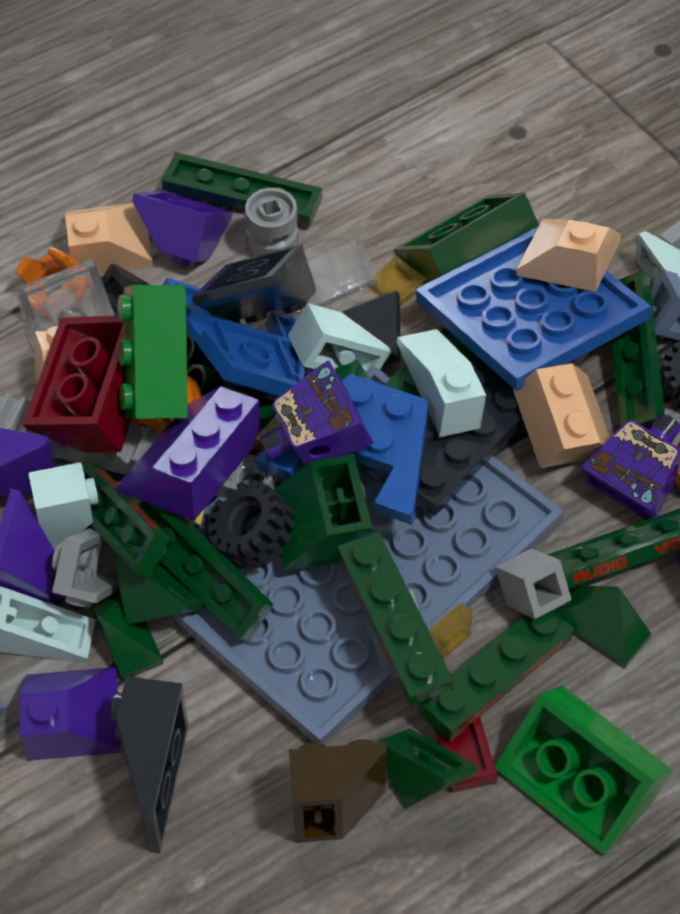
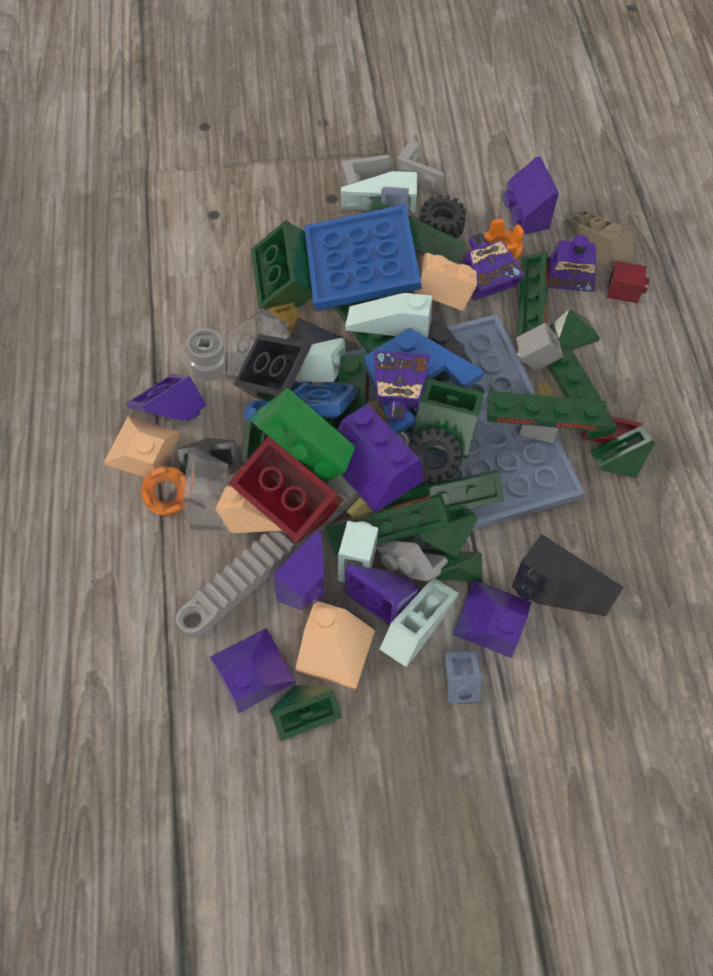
camera: 65 degrees left, 5 degrees up
dark green plate [161,152,322,227] -> none
dark brown slope [289,739,386,843] -> none
green slope [495,686,673,855] -> none
light nougat slope [517,219,621,292] -> none

